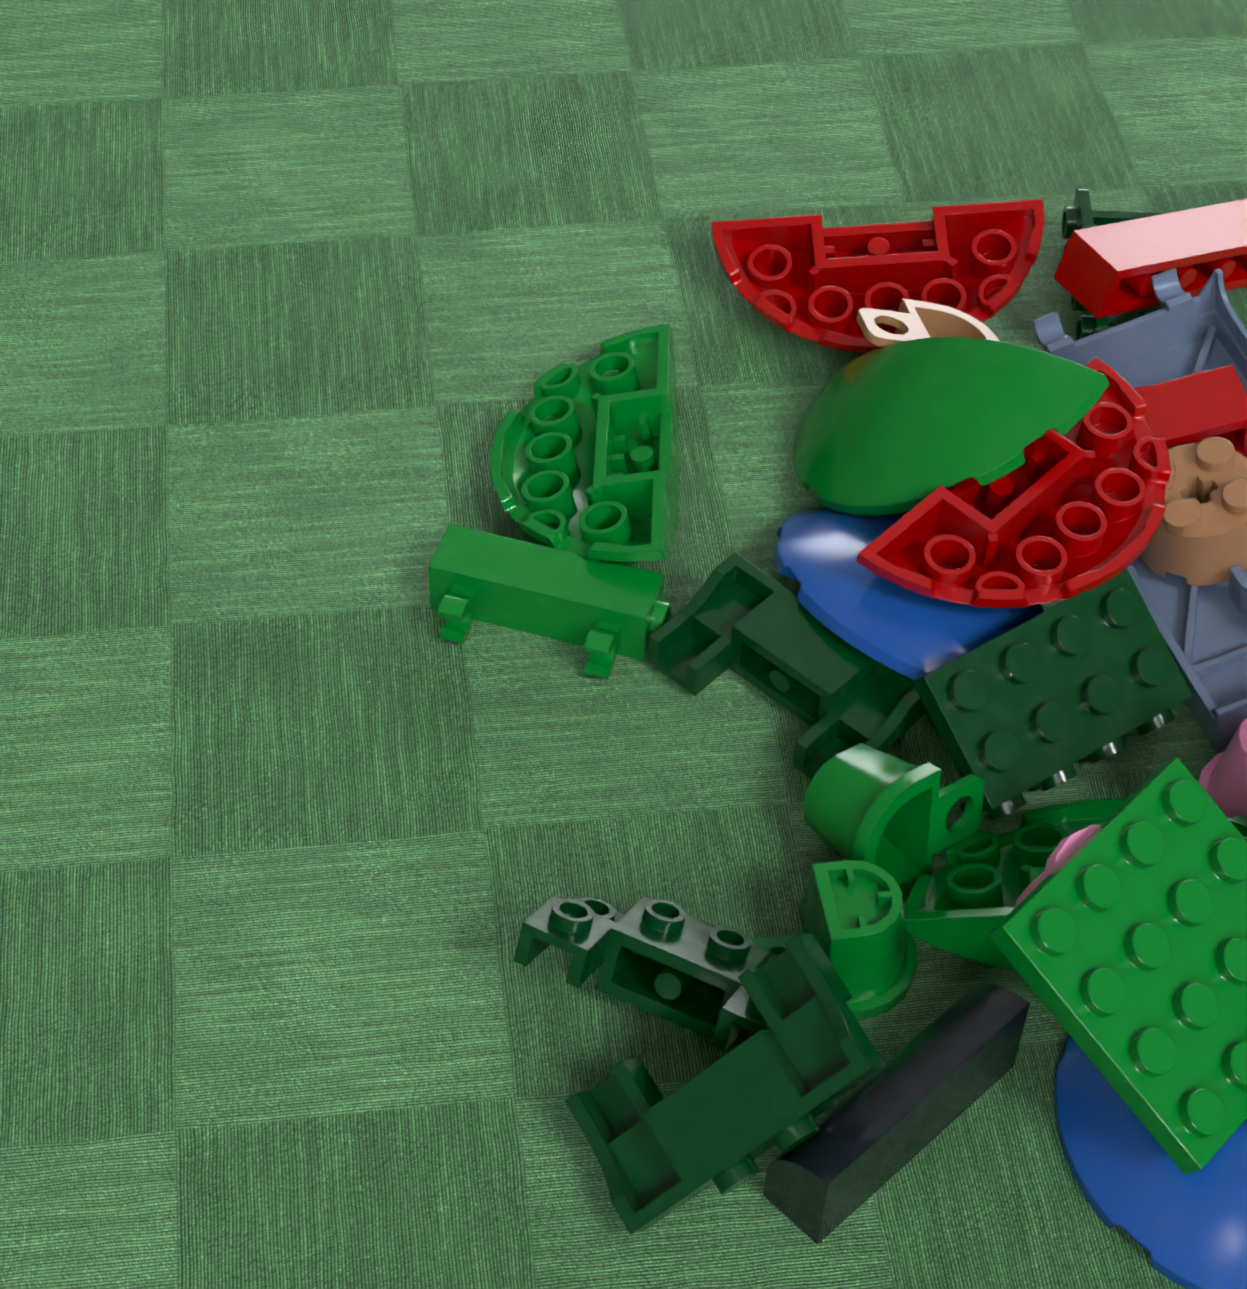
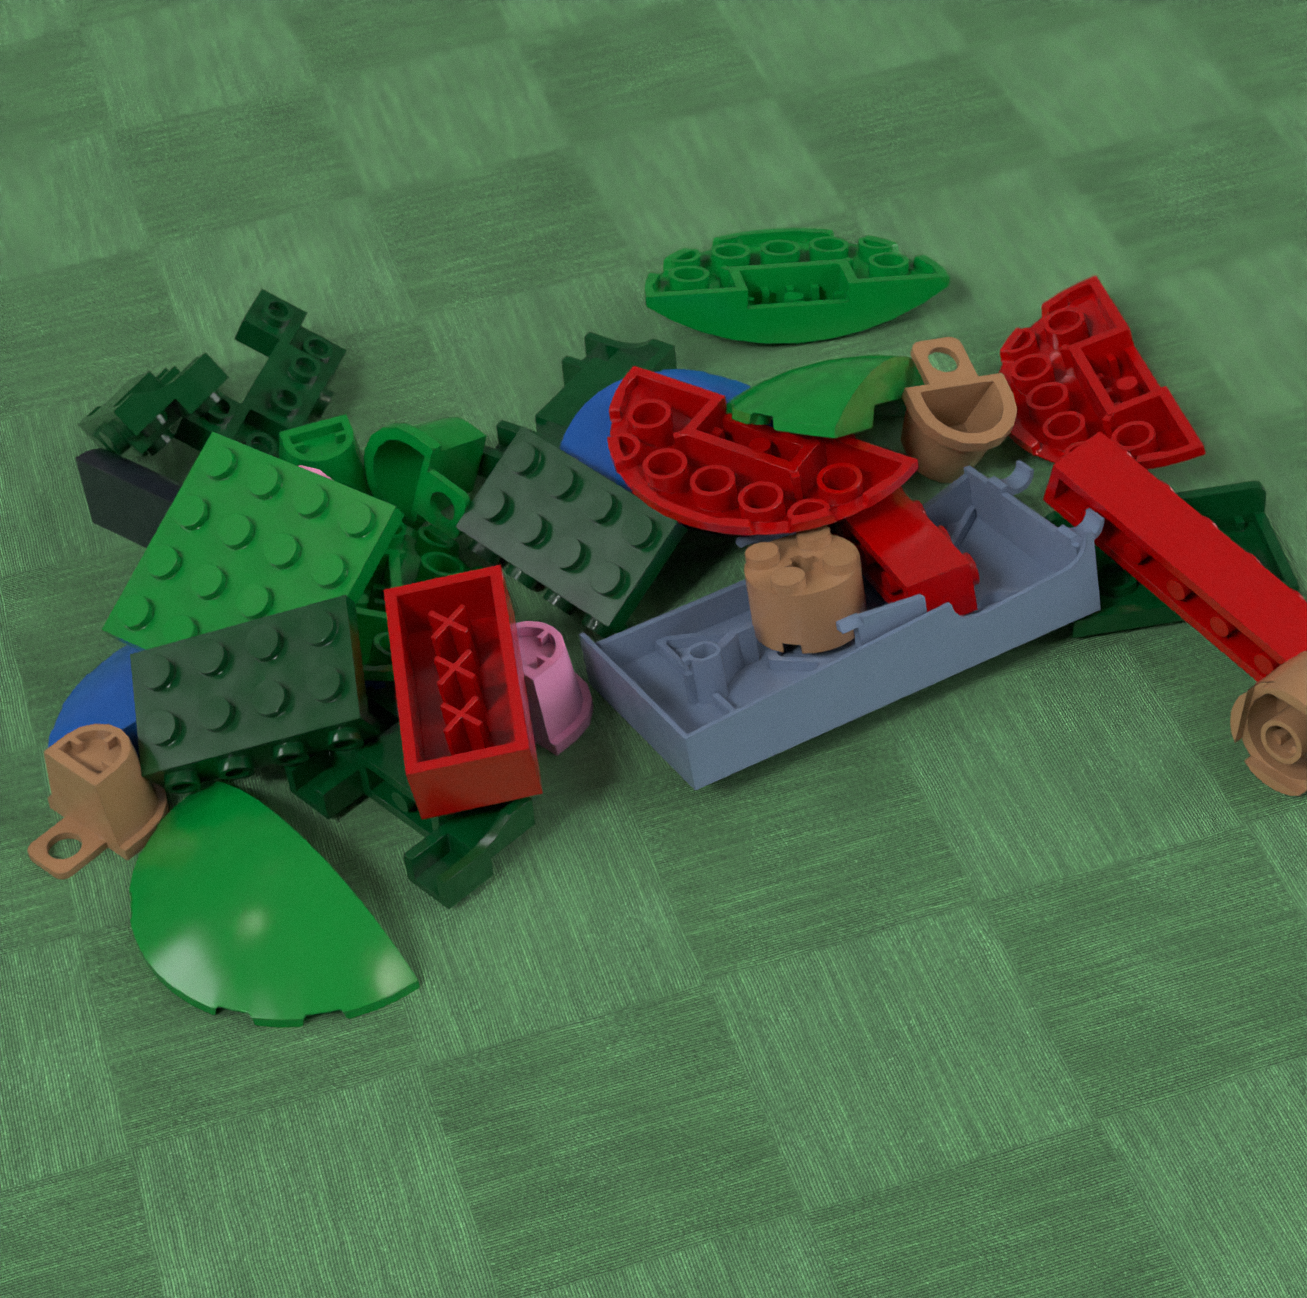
camera: 85 degrees right, 5 degrees down
green brick [428,524,672,679] -> none

